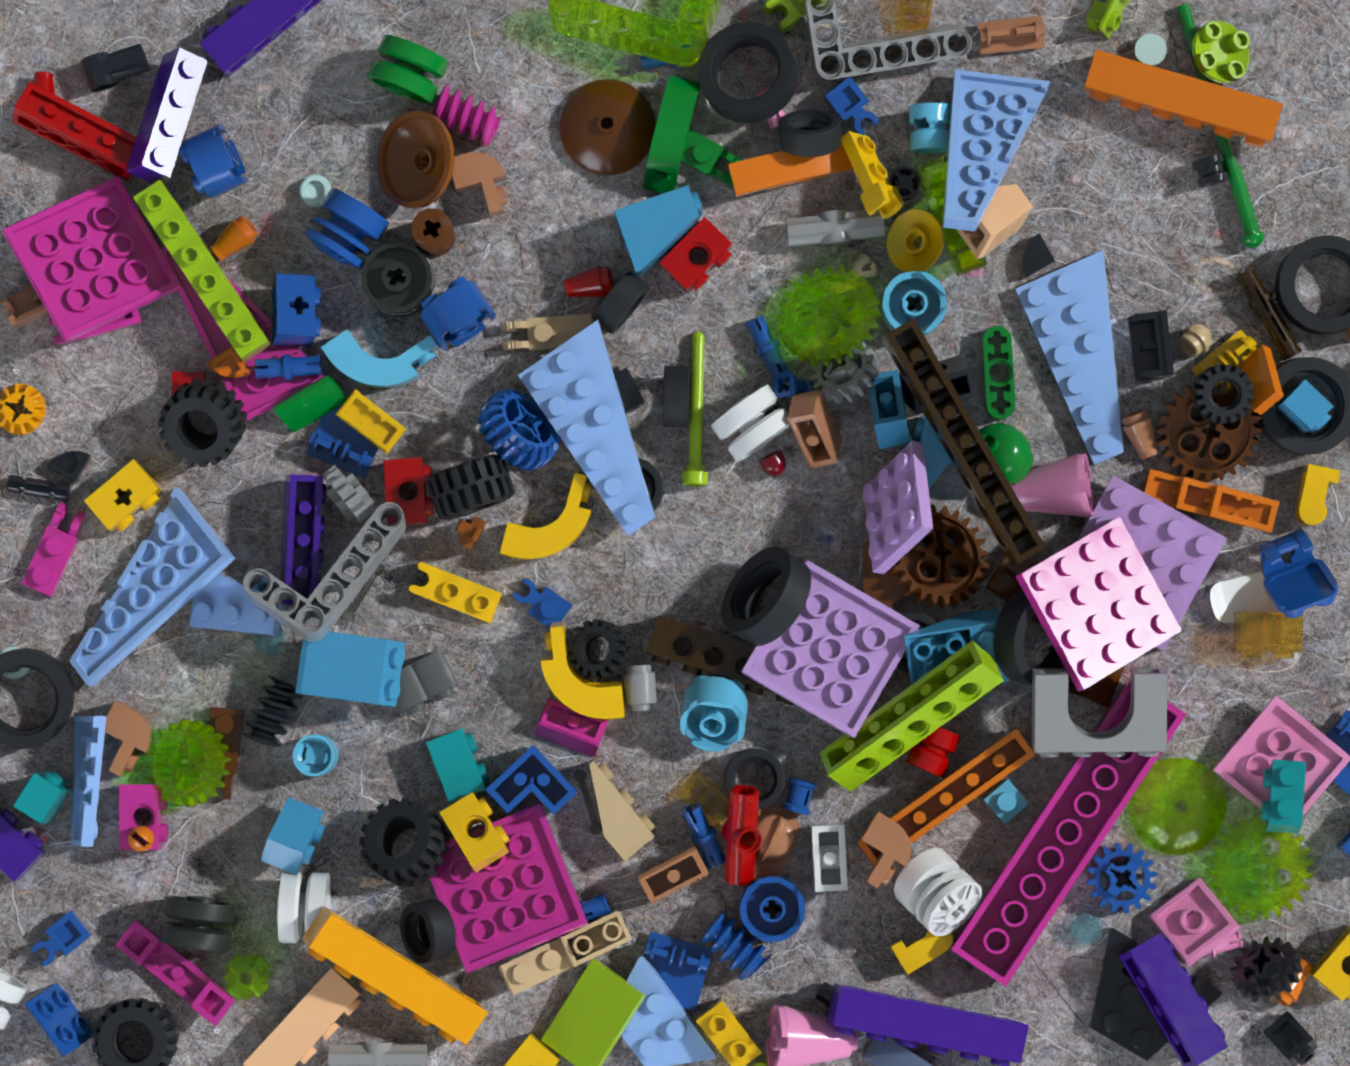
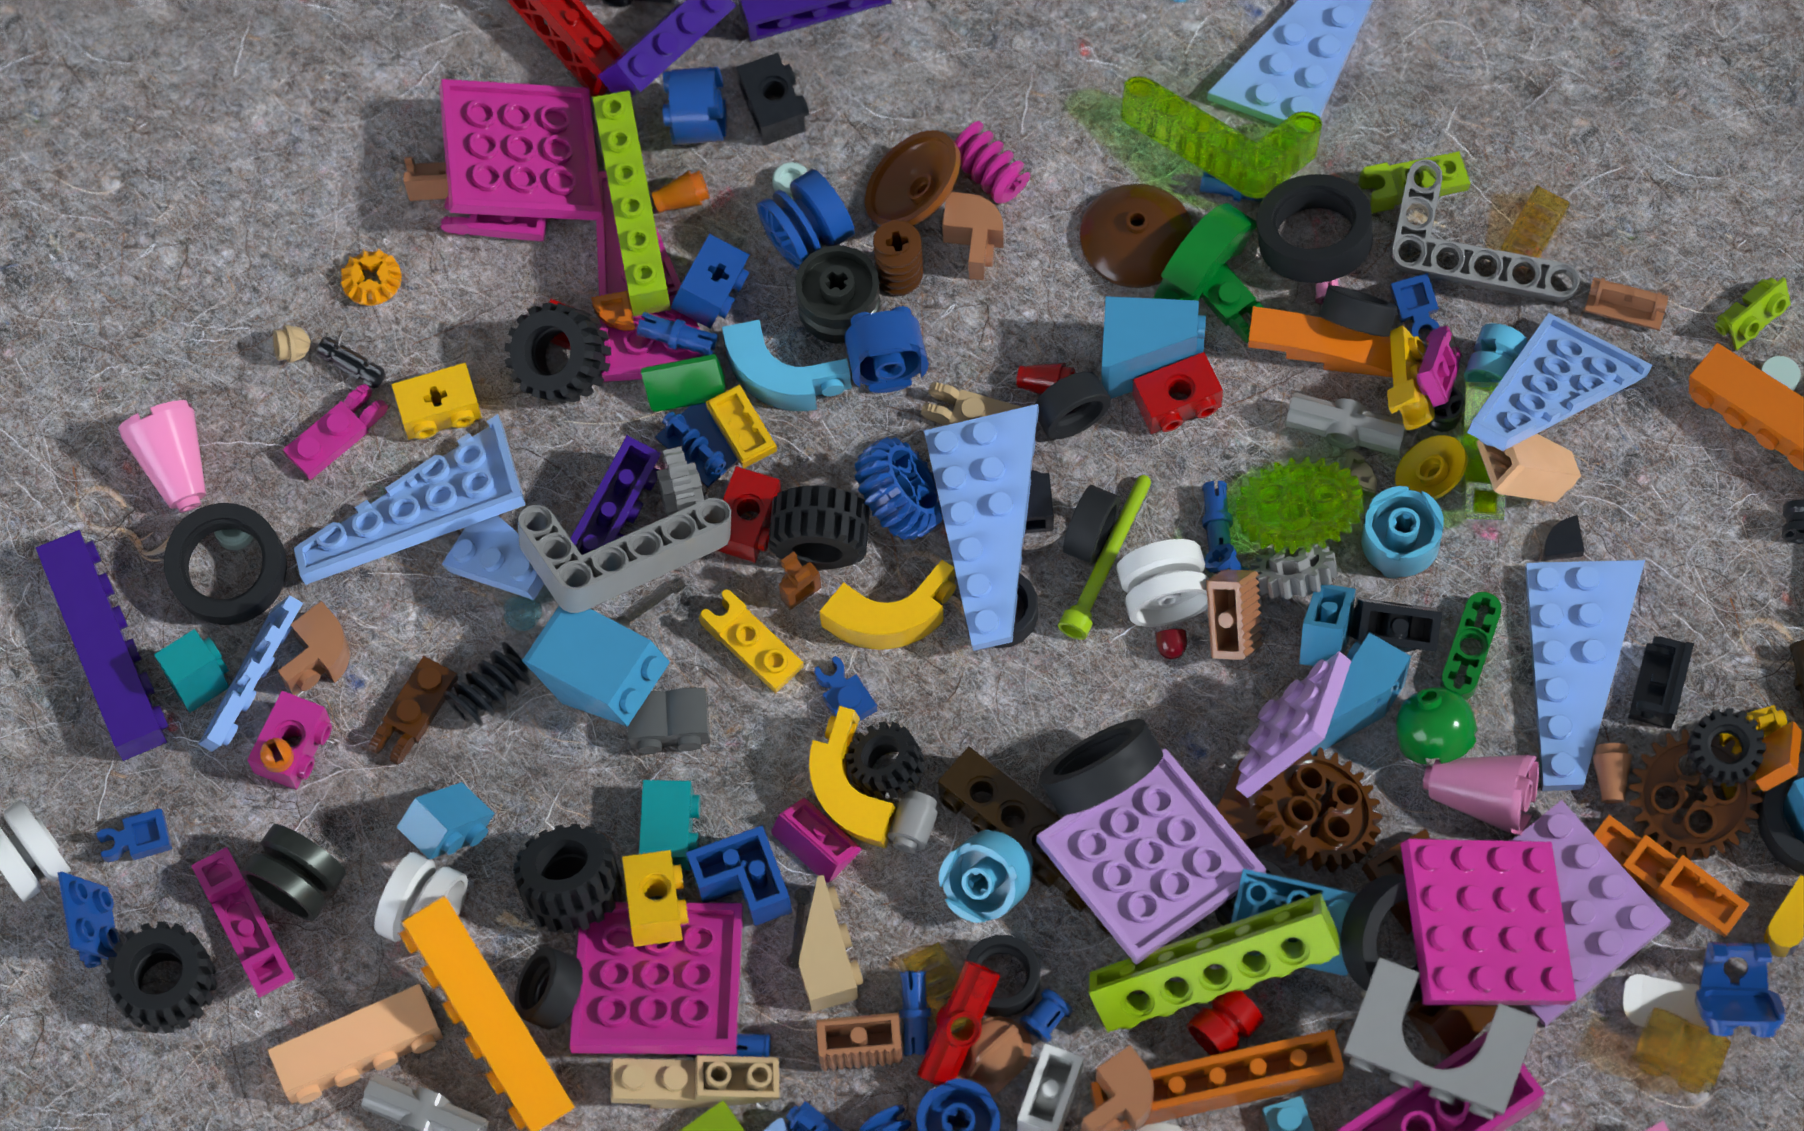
camera: 25 degrees right, 20 degrees down
black tile [46,451,92,484] -> none
clear neon green gear [145,719,231,807] -> none
clear neon green brick [223,952,273,1001] -> none
medium azure wheel [293,735,339,776] -> none
green wheel [366,34,449,105] -> none
dark brown brick [881,318,1046,565] -> none
tan plate [1179,324,1213,357] -> none
none -> black brick [736,52,809,146]
none -> dark pink hinge [1417,326,1461,407]

